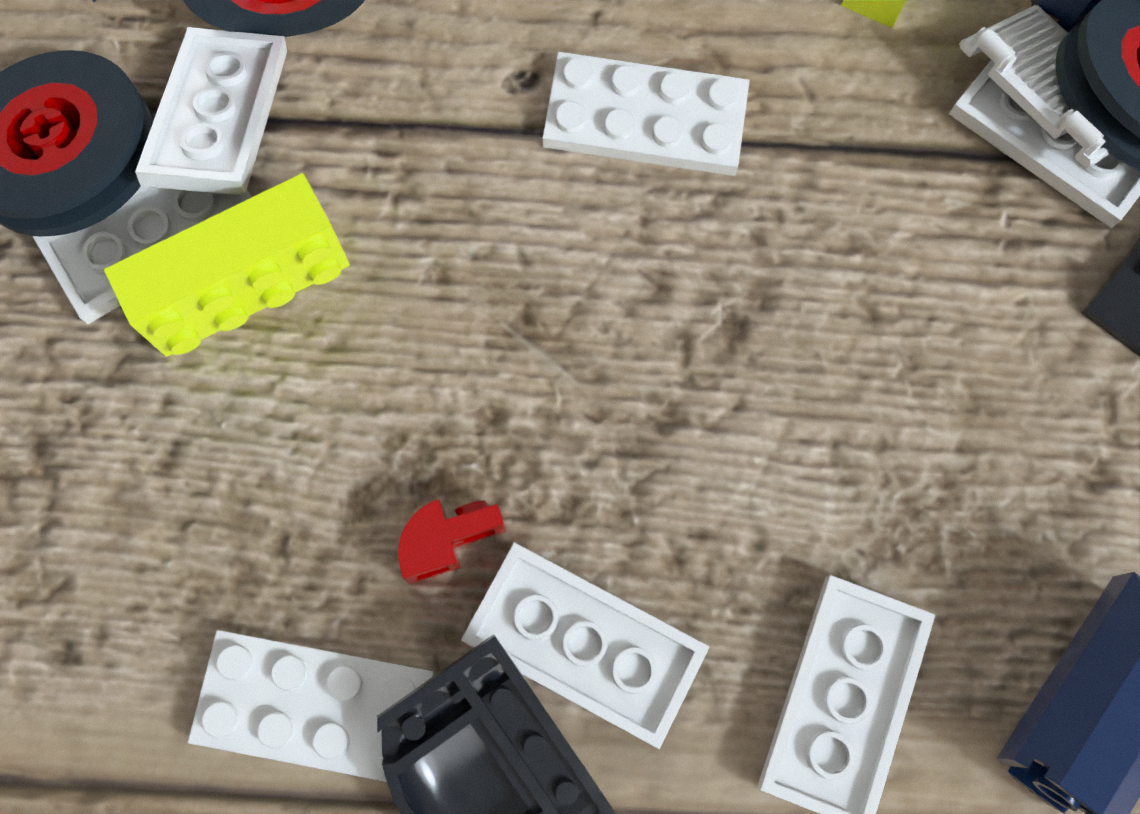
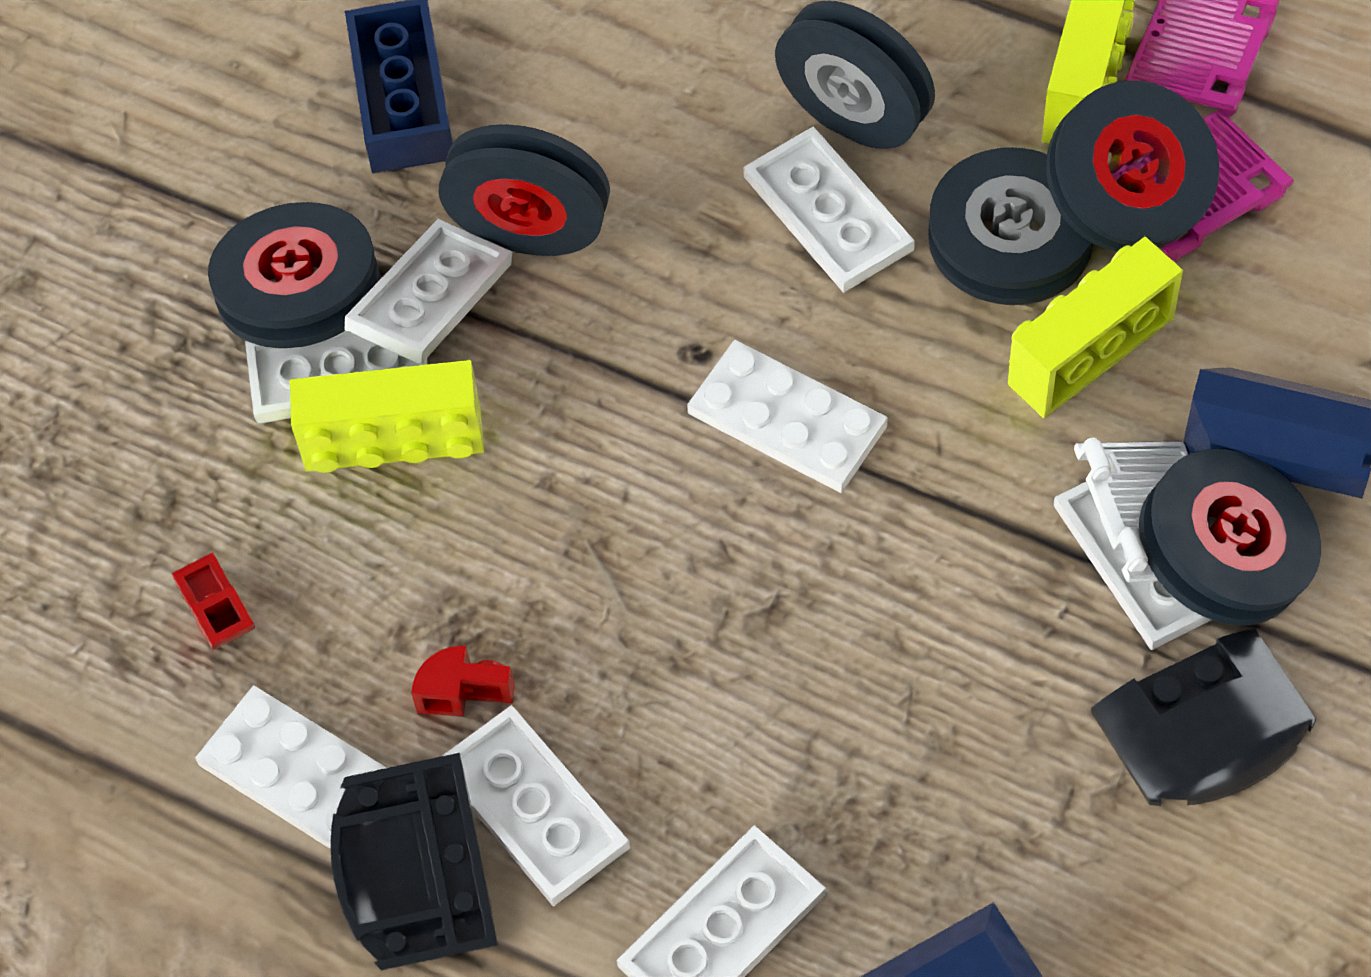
camera: 30 degrees right, 15 degrees down
none -> red brick [171,552,255,651]

